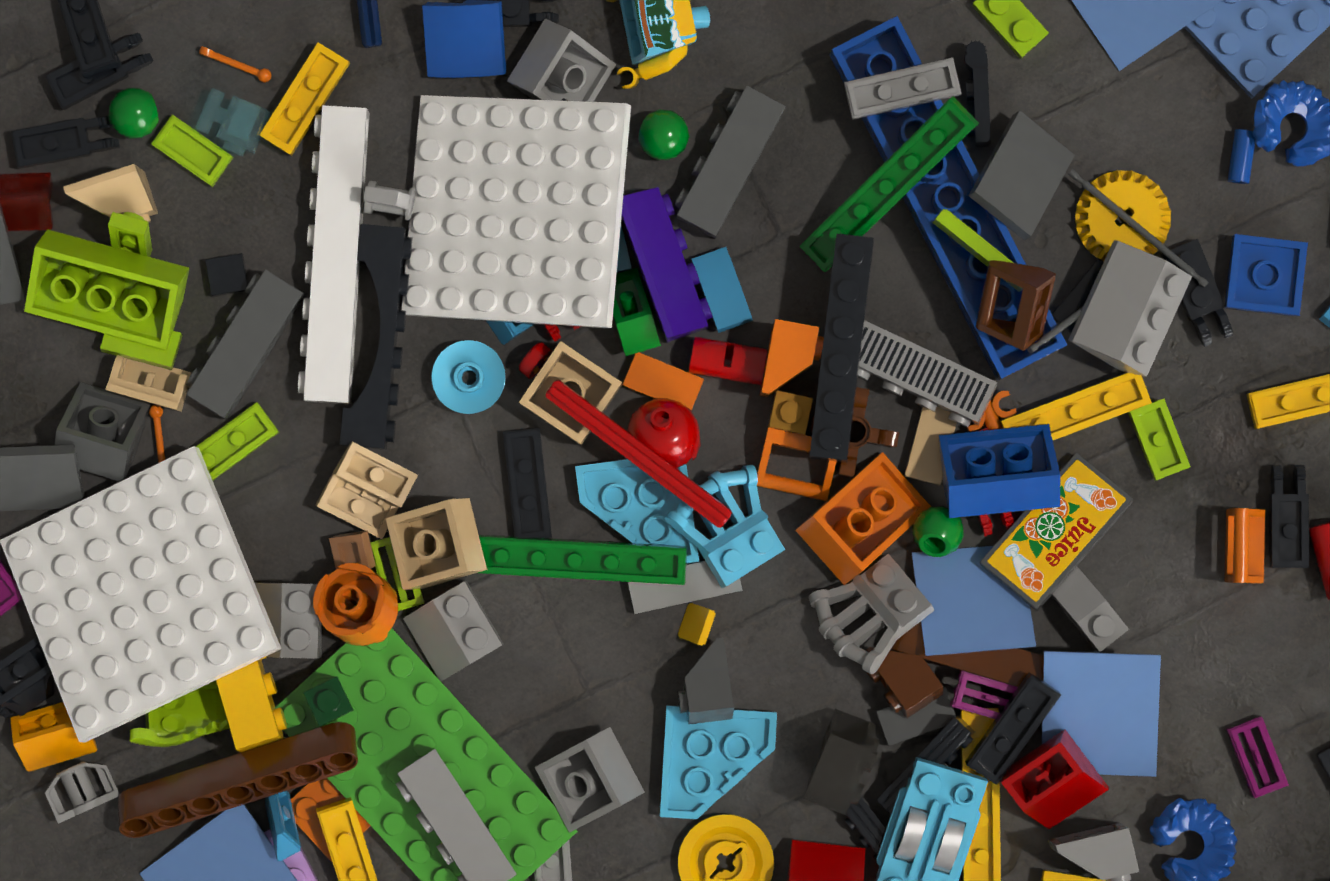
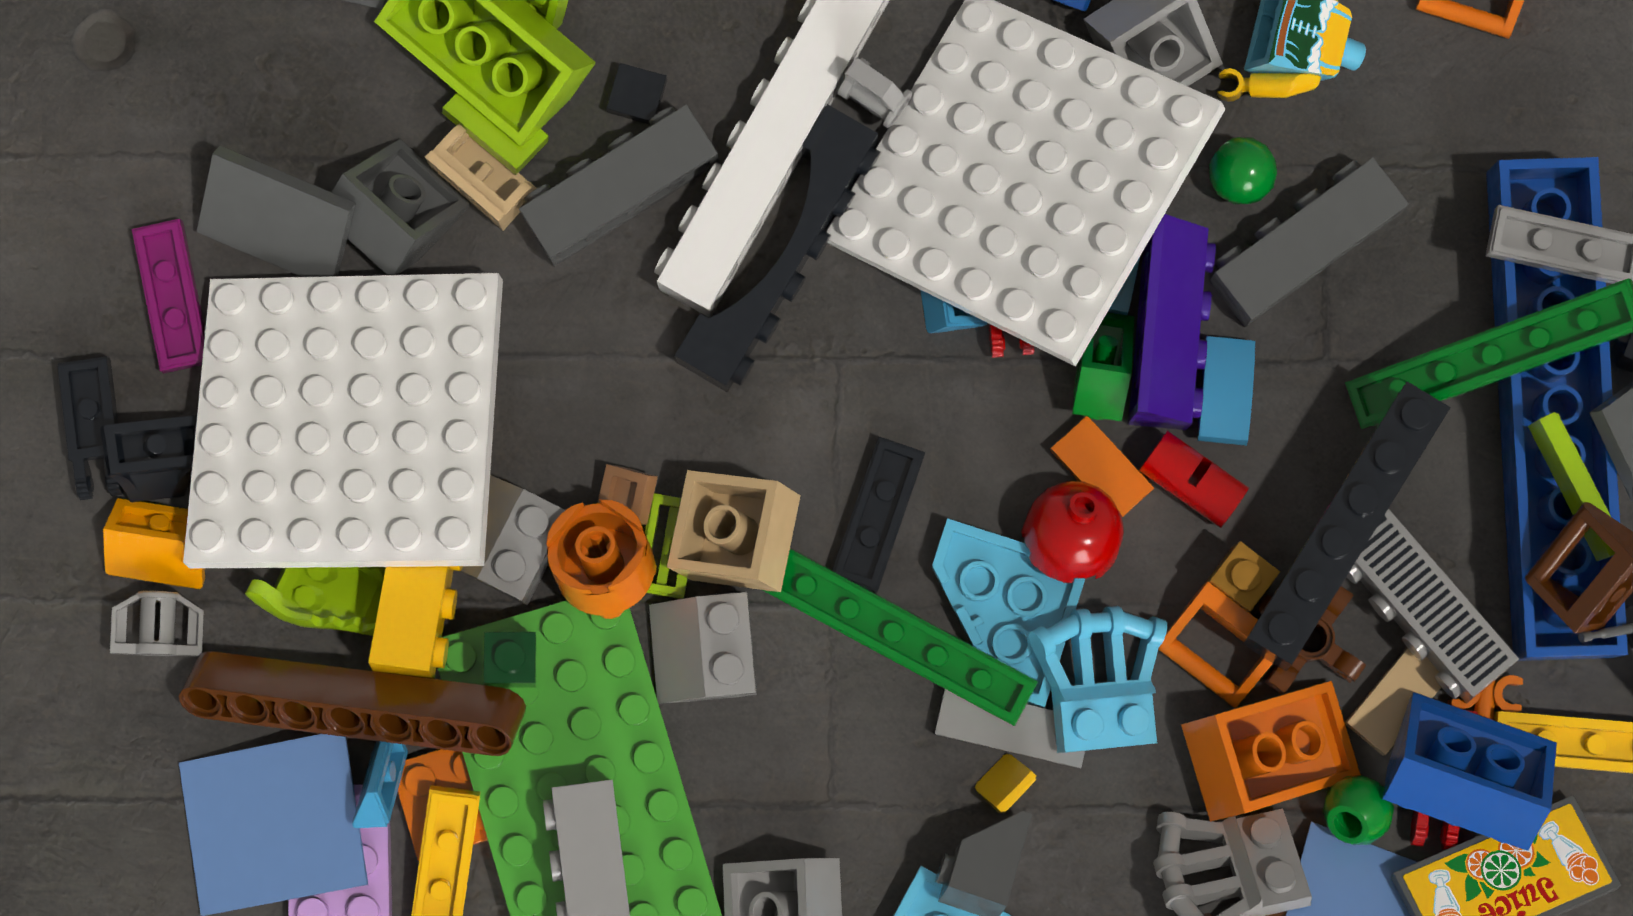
camera: 30 degrees right, 5 degrees down
orange hinge [149,404,165,463] -> none
lime tile [196,402,280,481] -> none
tan slope [315,441,418,539] -> none
medium azure dish [432,340,506,414] -> none
tan brick [519,341,622,445] -> none
red tile [519,342,553,379] -> none
red axle [545,380,732,528] -> none
orange slope [760,319,824,397] -> none

